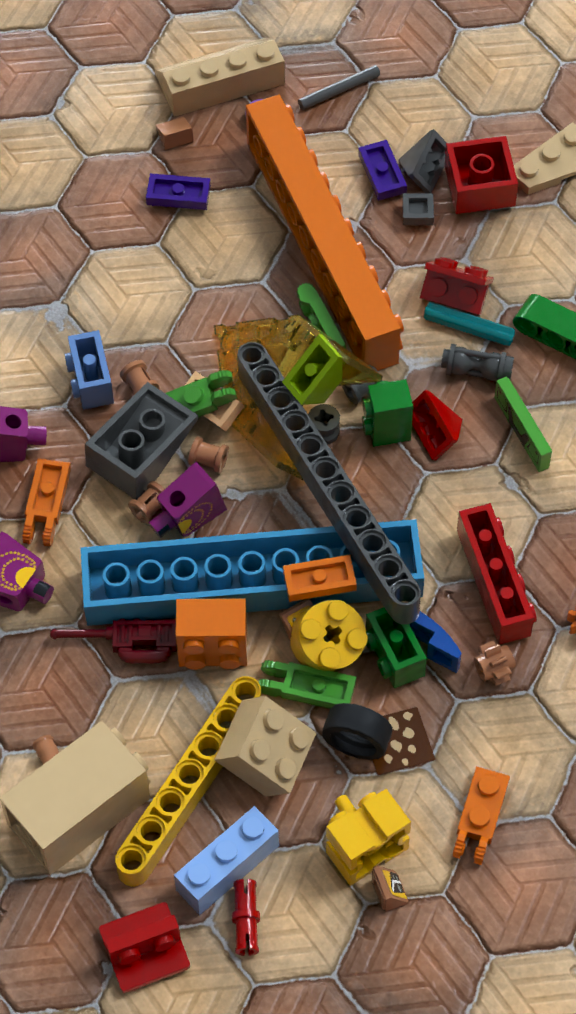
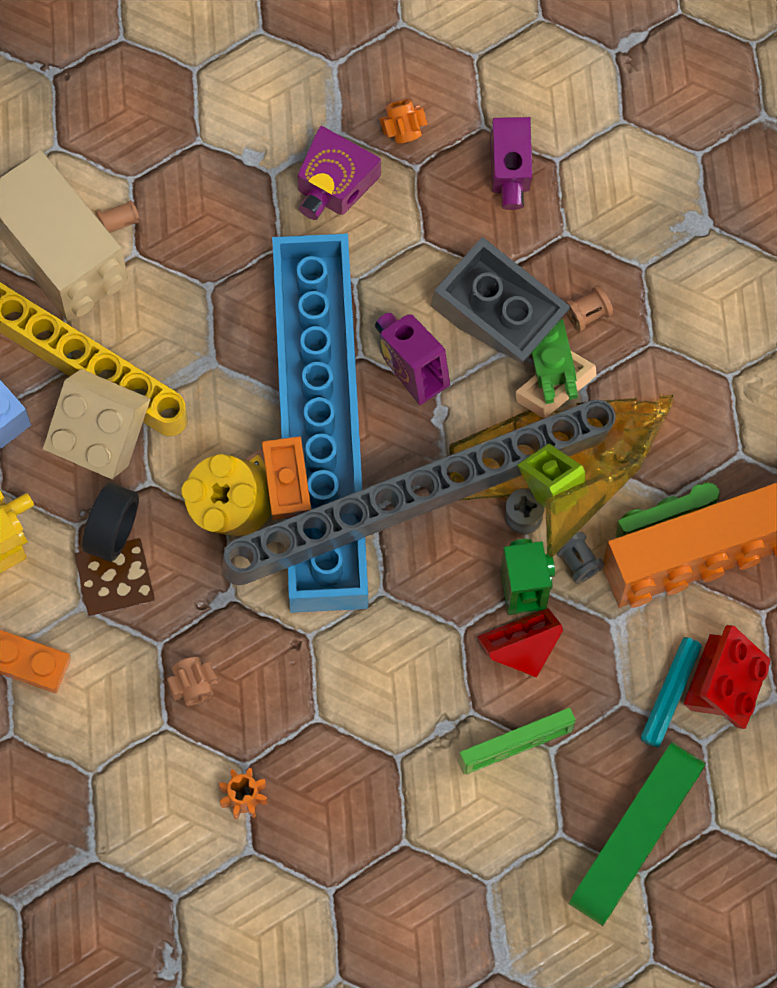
camera: 90 degrees right, 10 degrees up
orange hinge [22,458,71,547] -> none
dark red piece [50,618,177,664] -> none
medium blue brick [64,330,114,410] -> none
nougat bush [128,481,165,524] -> none
orange brick [176,599,247,670] -> none
nougat bush [188,436,229,473] -> none
bright green hinge [258,660,356,709] -> none
green brick [366,607,427,689] -> none
blue slope [409,611,462,673] -> none
dark grey piece [441,344,514,381] -> none
red brick [457,503,537,645] -> none

